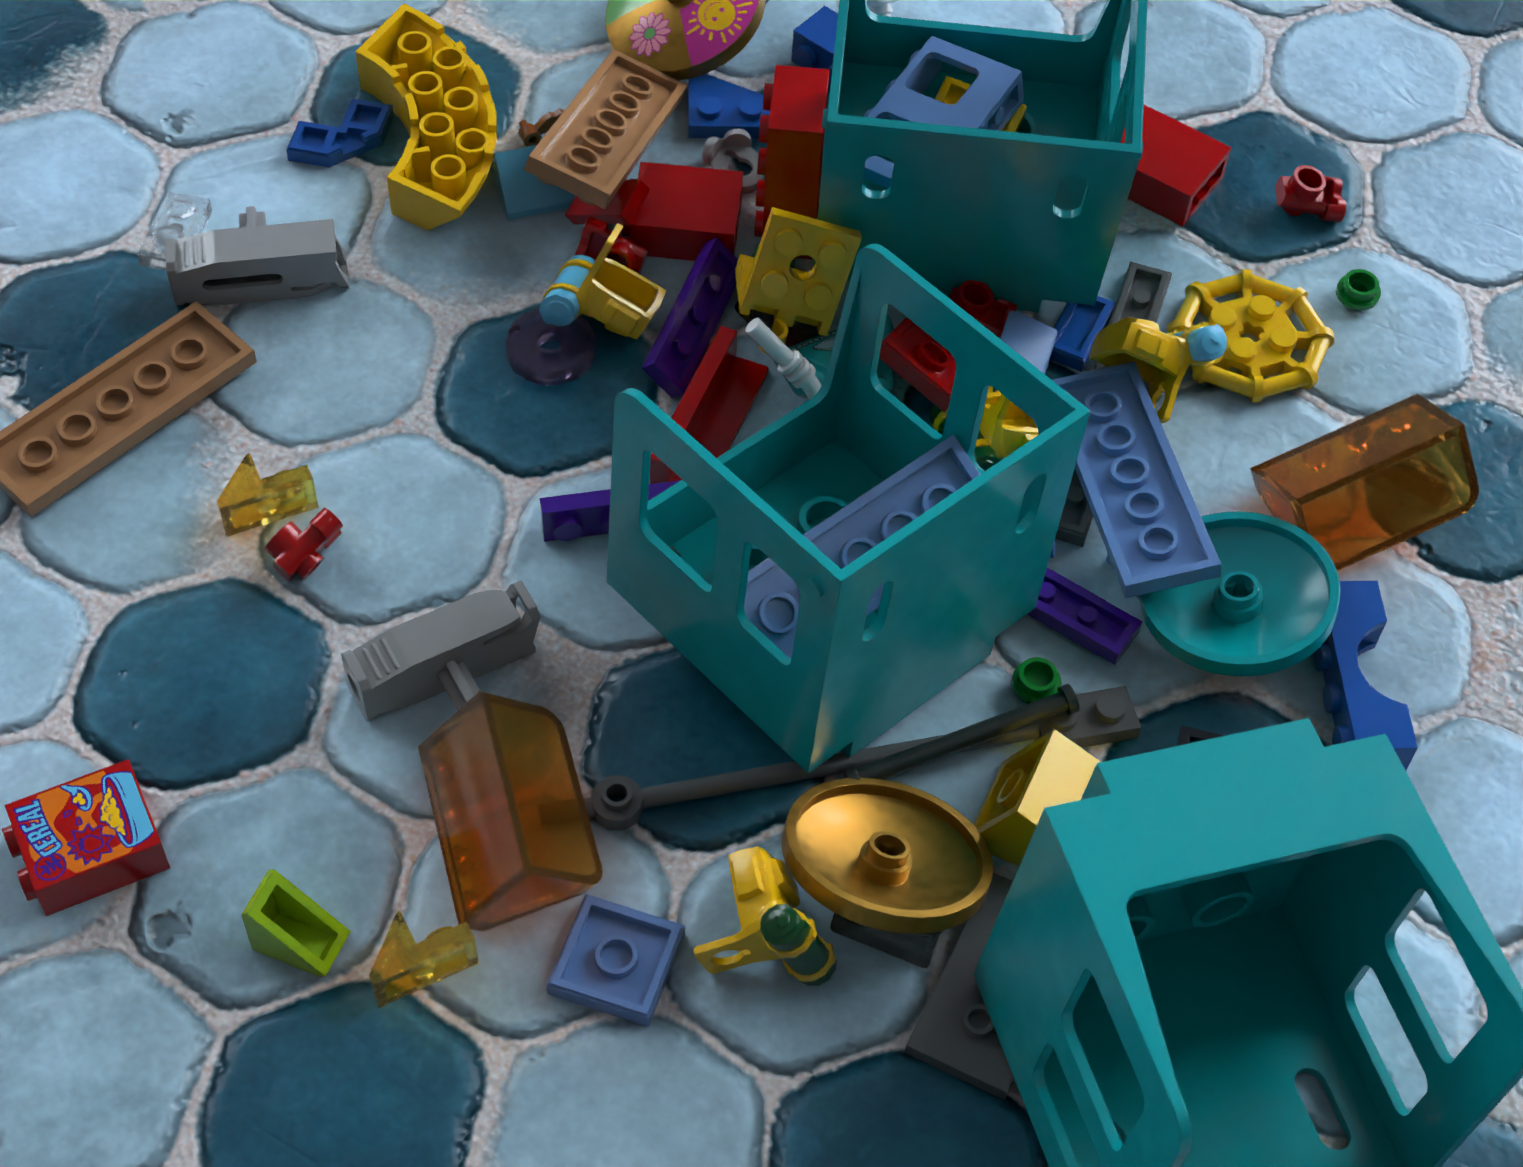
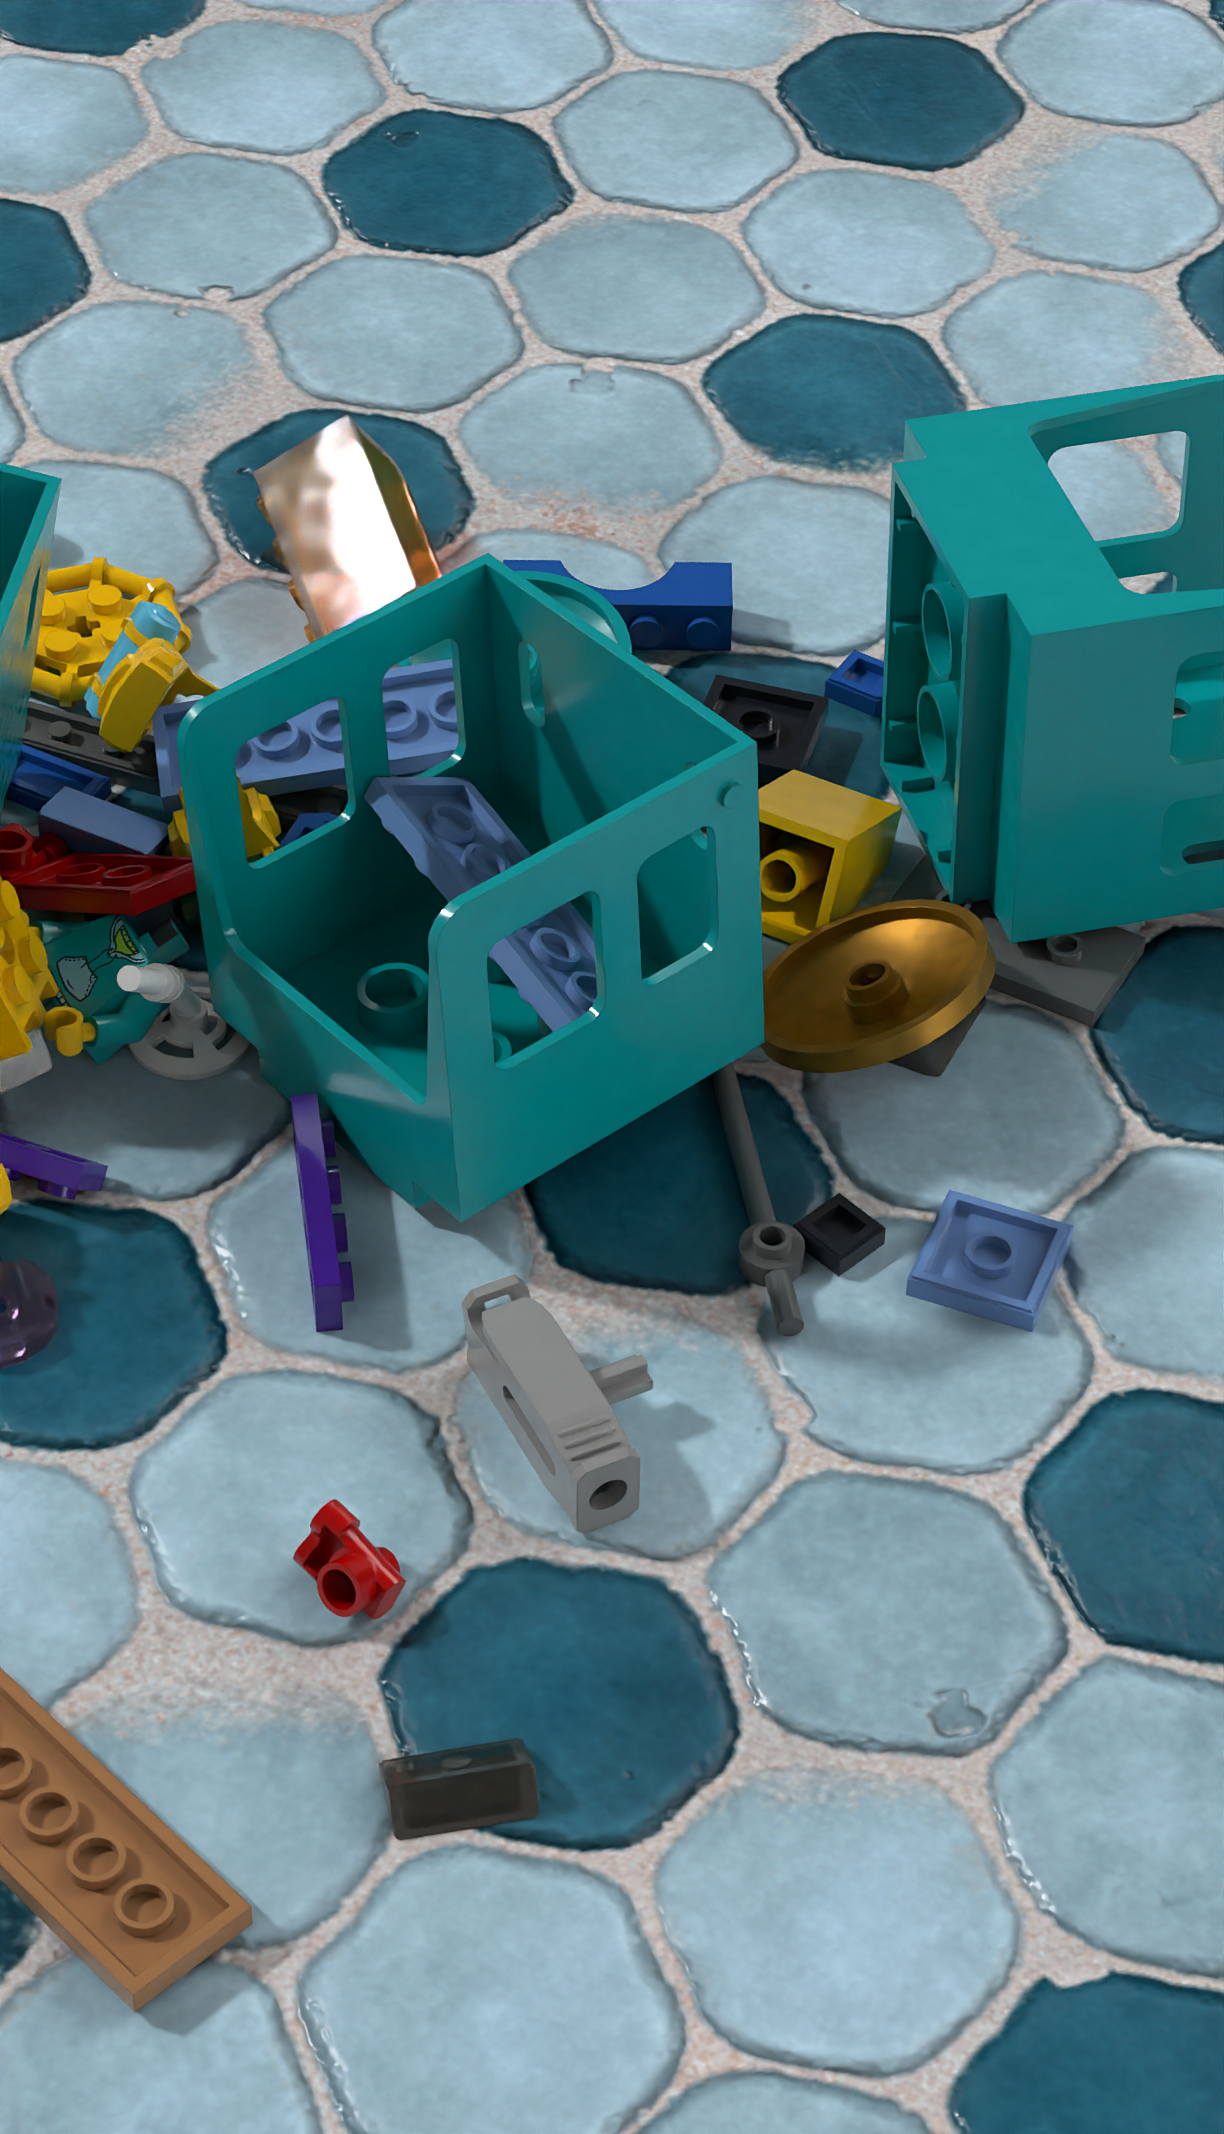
camera: 85 degrees left, 10 degrees down
brick [2,759,170,916] -> none
clear yellow slope [217,453,319,537] -> none
lime slope [241,869,351,977] -> none
clear yellow slope [369,911,479,1008] -> none
clear orange windscreen [418,691,602,931] -> none
red panel [650,326,769,484] -> none
yellow piece [693,846,837,986] -> none
none -> clear smoke slope [378,1738,539,1840]
none -> black tile [793,1193,886,1277]

